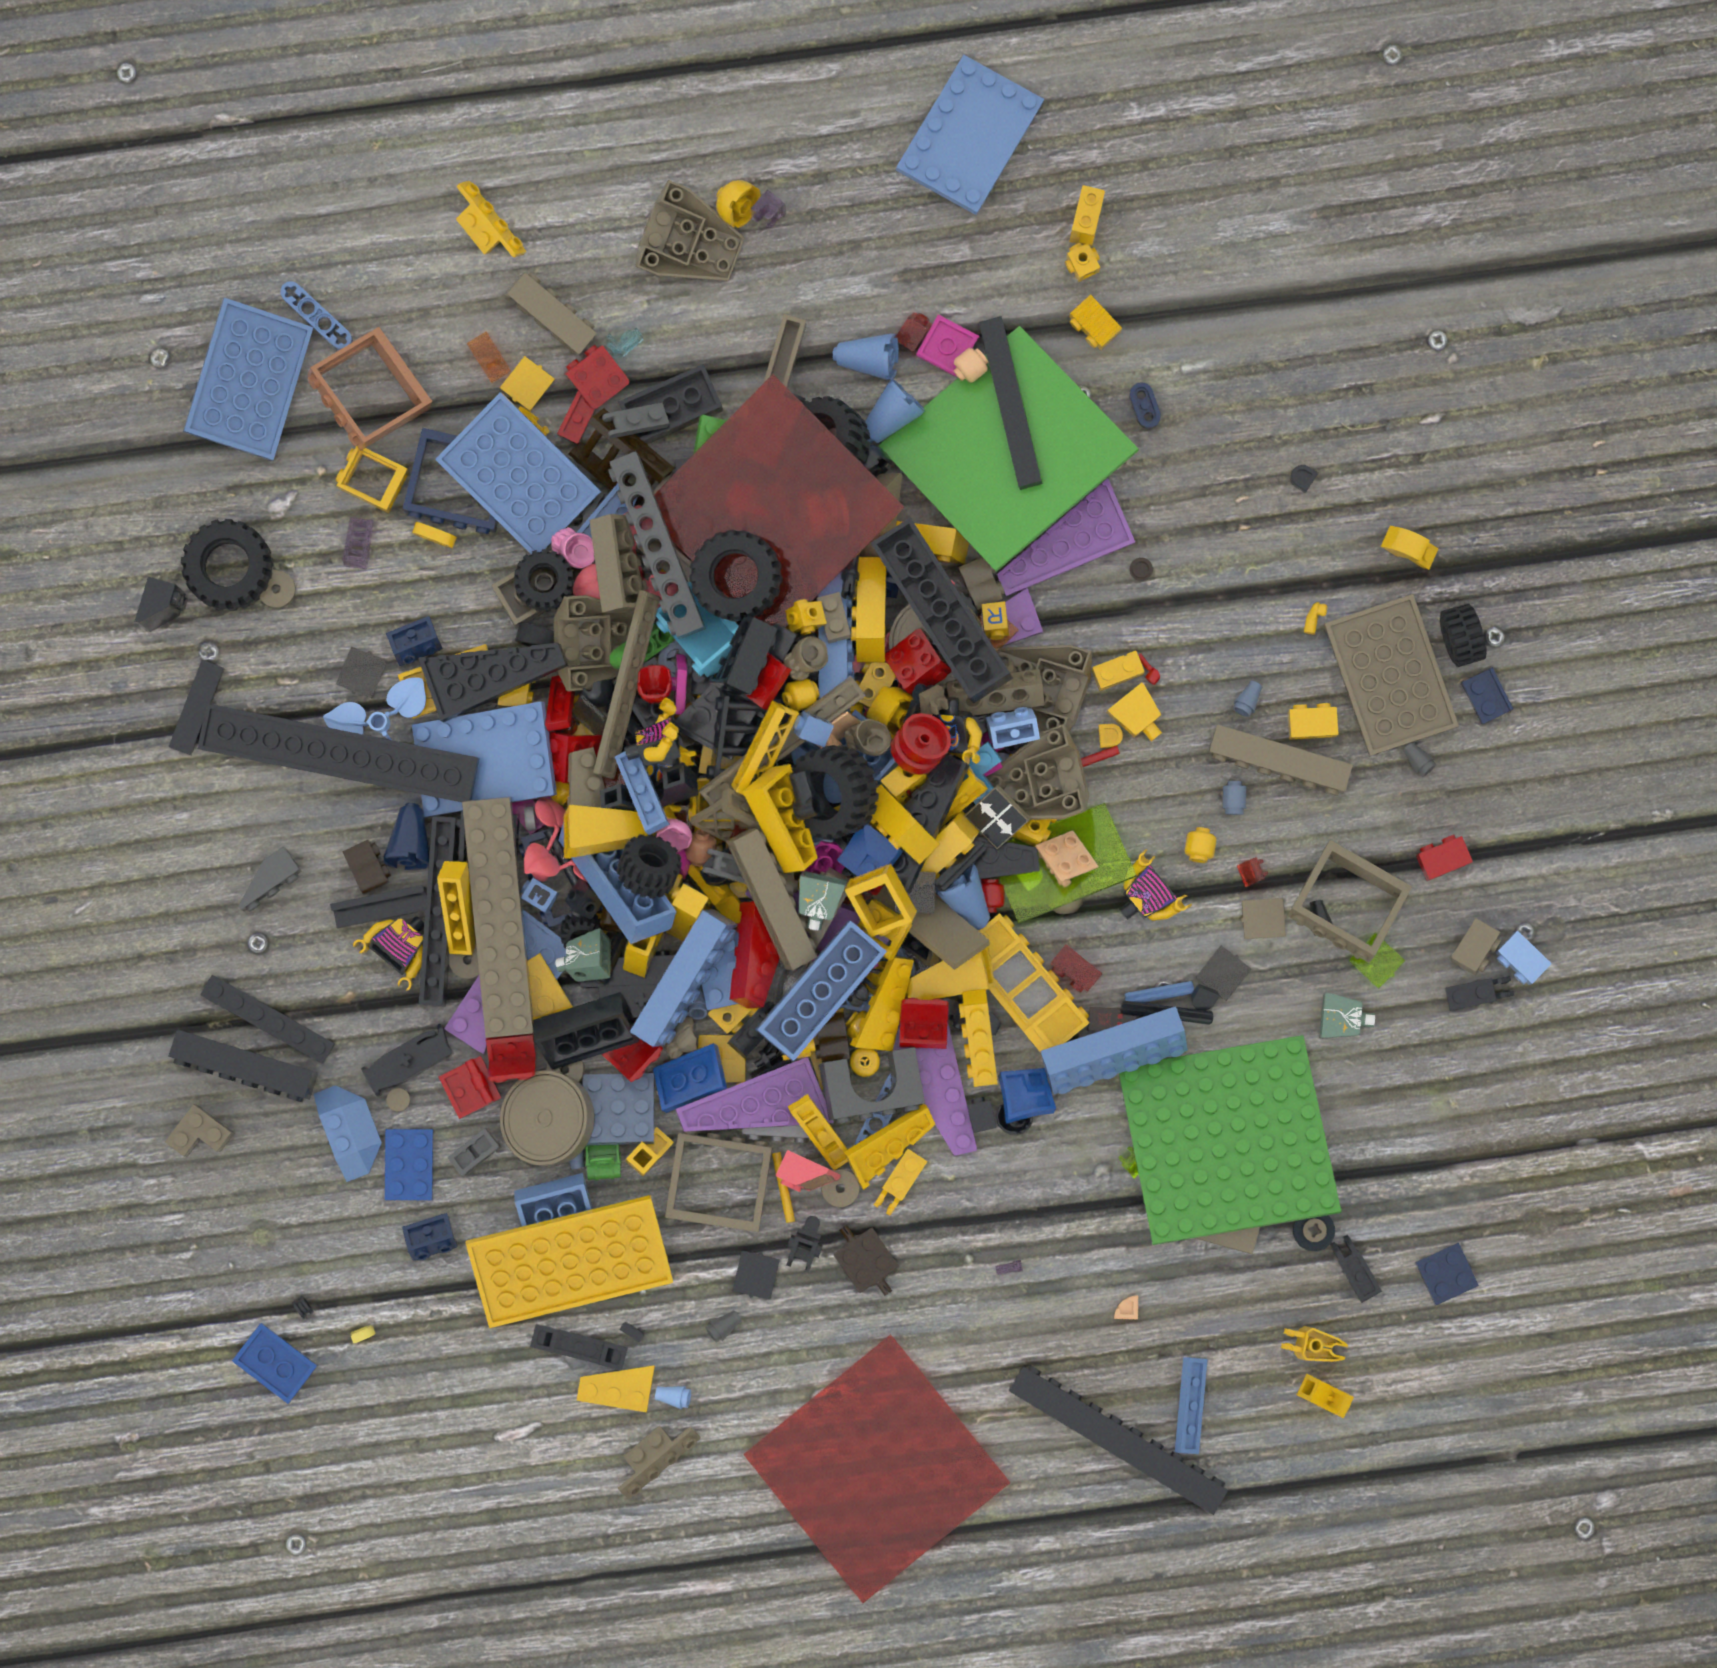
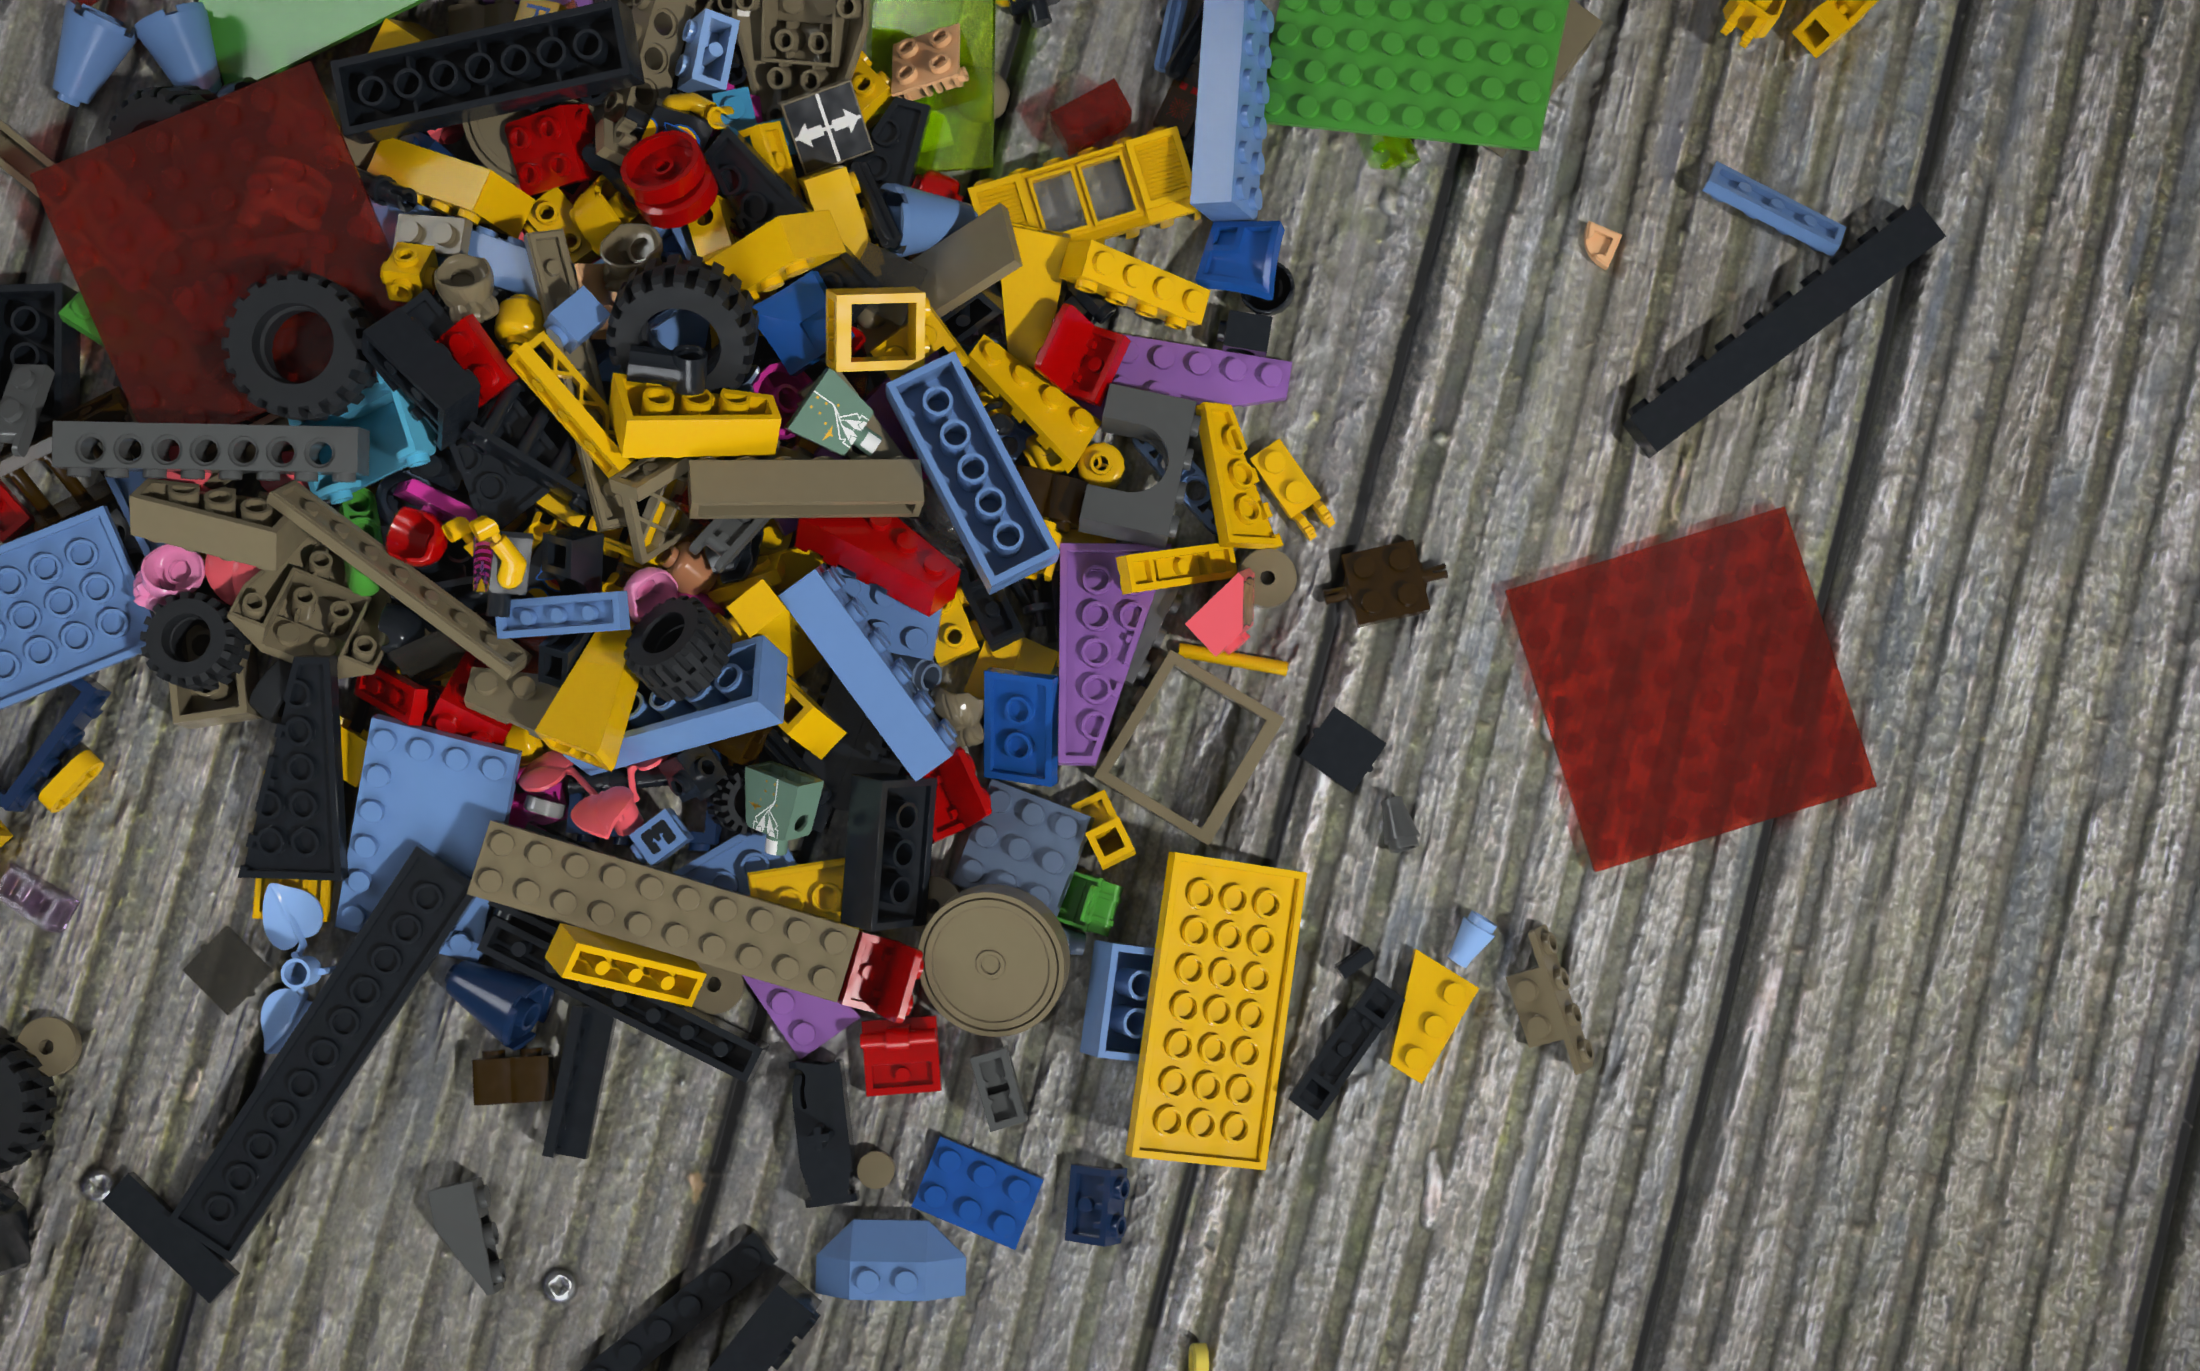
camera: 70 degrees left, 0 degrees up
torso [353,916,425,991] -> none
dark blue bracket [386,616,443,666] -> none
black hinge [786,1216,823,1273] -> none
clear purple piece [995,1260,1023,1275] -> none

